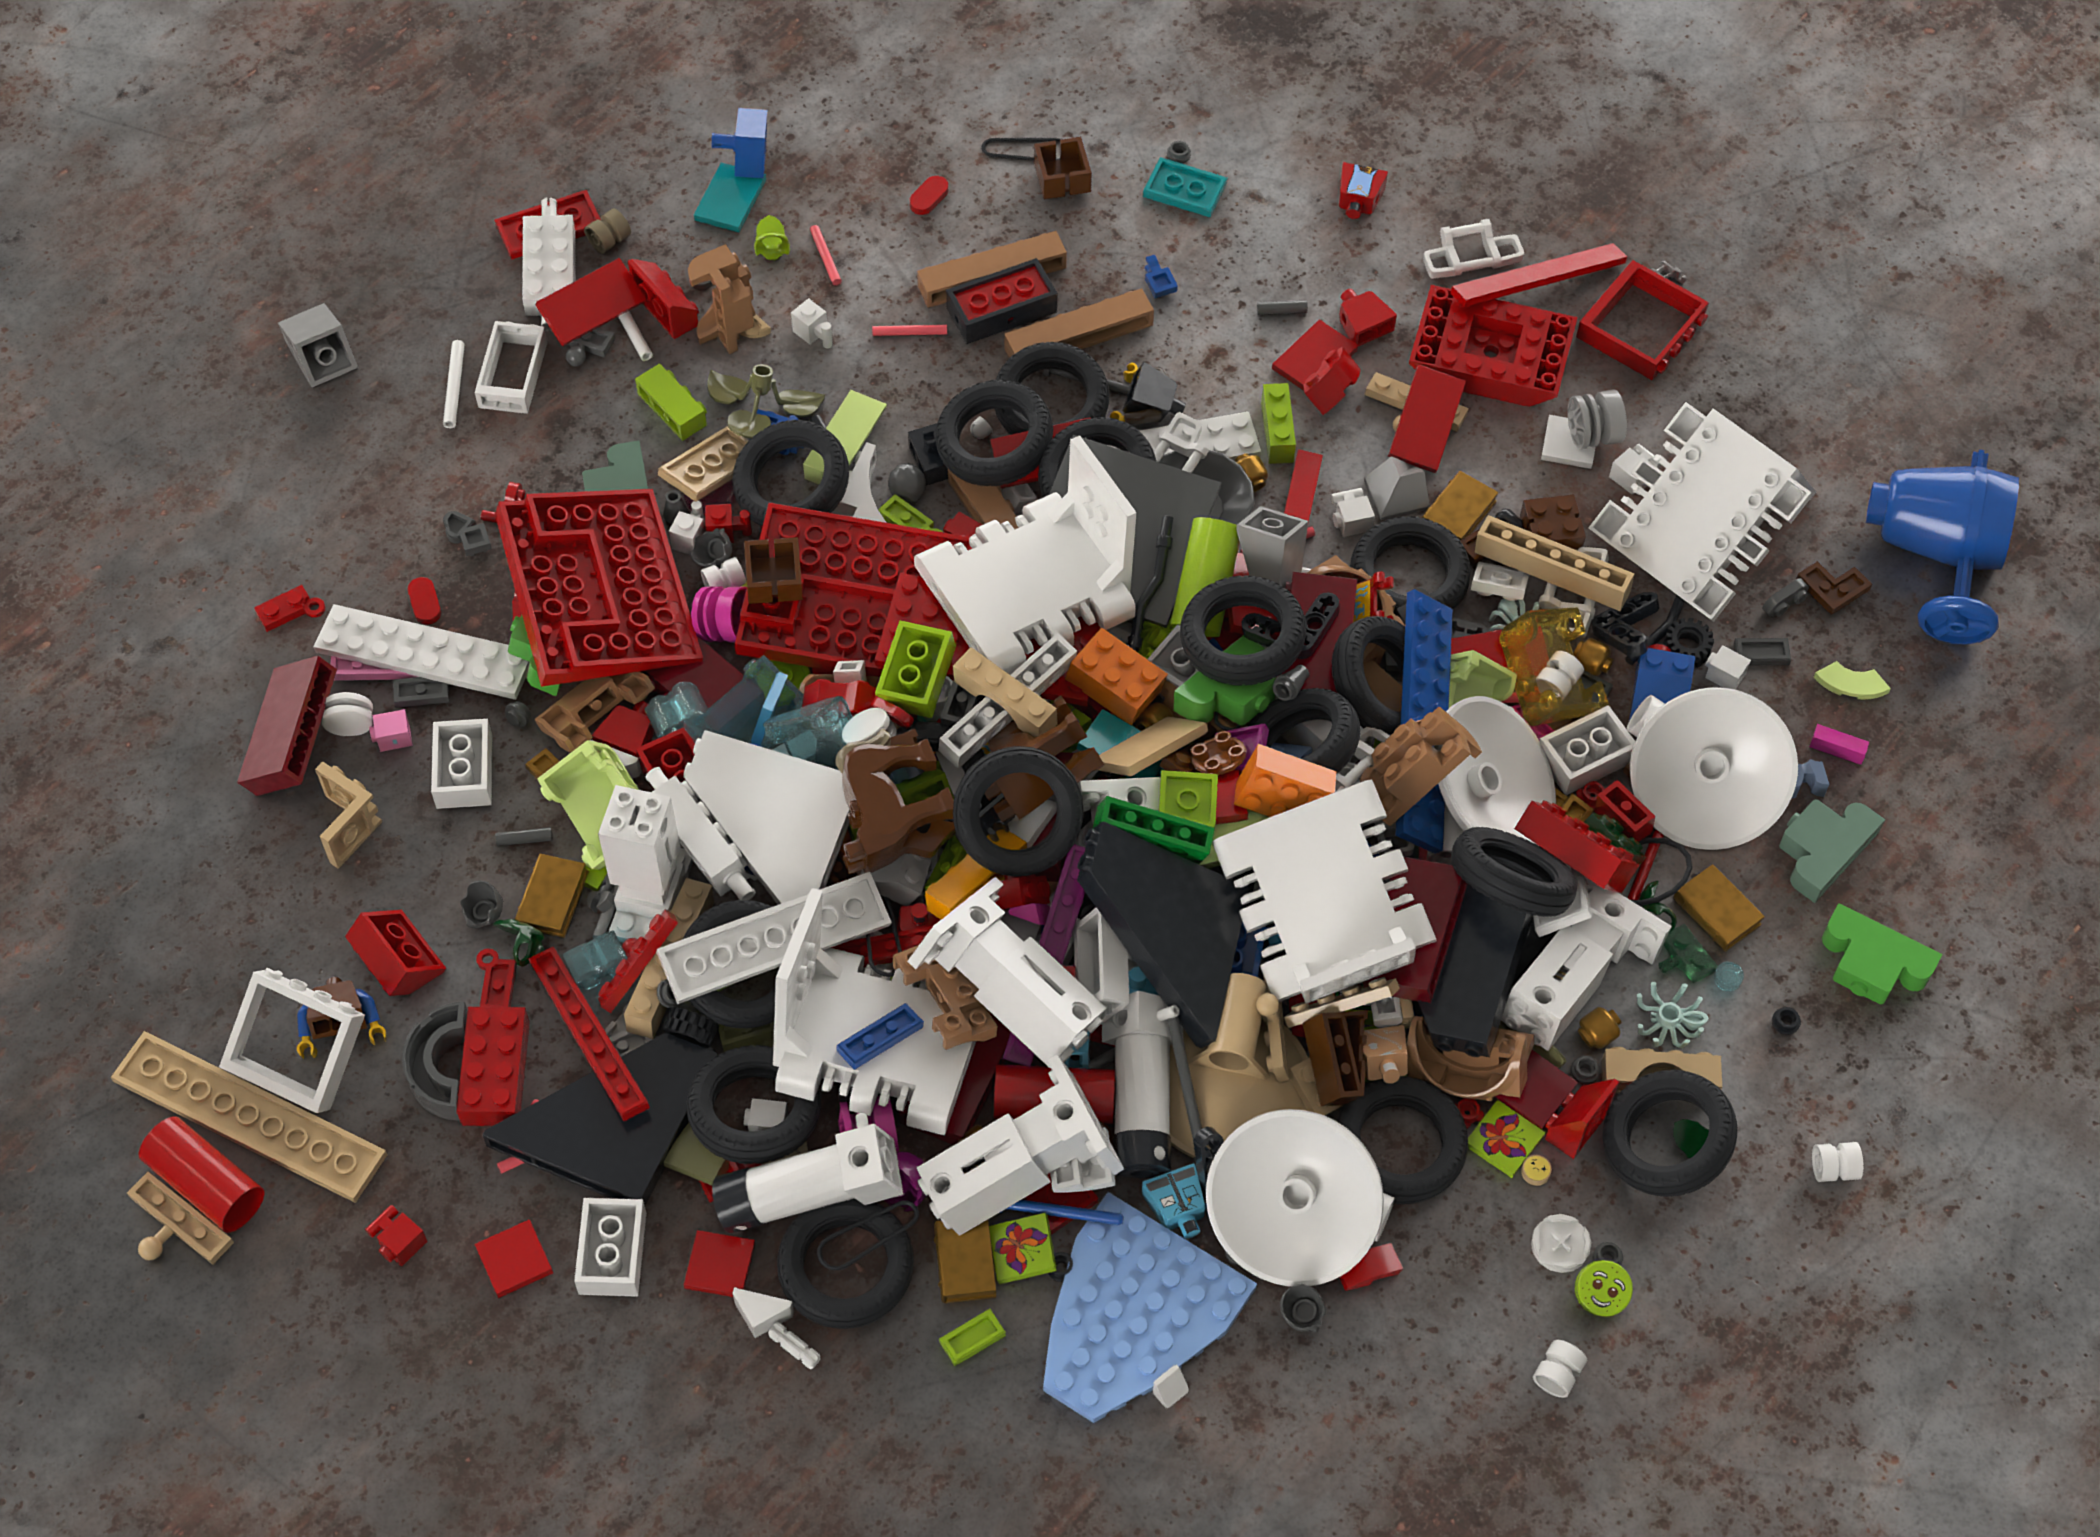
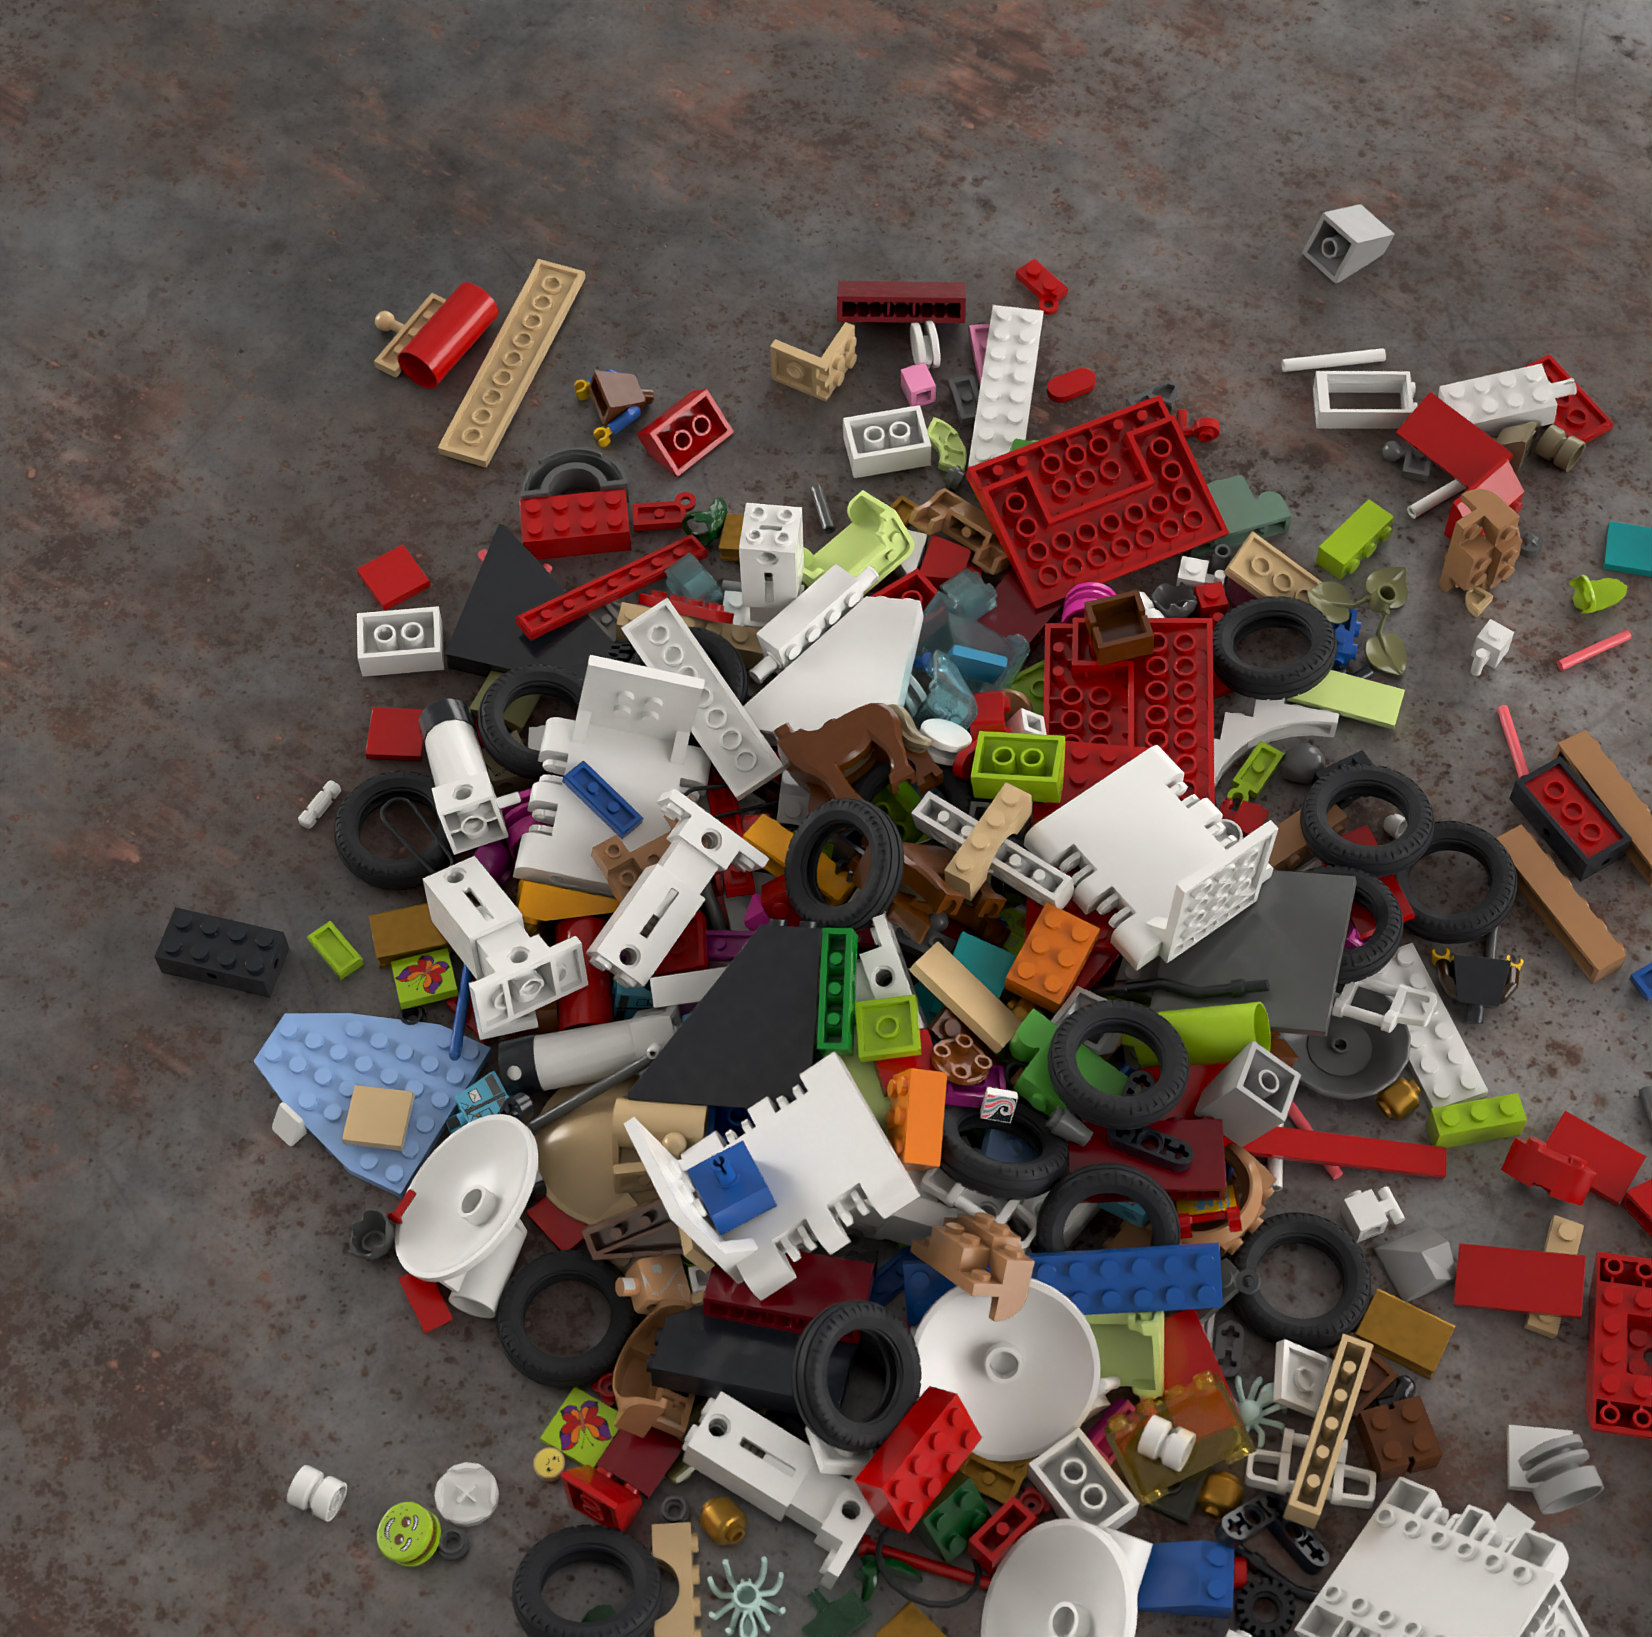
camera: 85 degrees right, 0 degrees up
white window [219,968,365,1113] -> none
red brick [365,1205,428,1266] -> none
dark grey hair [460,880,504,928] -> none
white slope [733,1288,794,1338] -> none
none -> black brick [154,907,290,998]
none -> tan tile [342,1085,415,1151]
none -> red piece [387,1189,417,1224]
none -> light orange wedge [516,879,620,924]
none -> blue brick [687,1140,777,1235]
none -> yellowish green tile [927,417,967,472]
none -> tile [980,1087,1018,1123]
none -> dark tan slope [1492,420,1542,475]

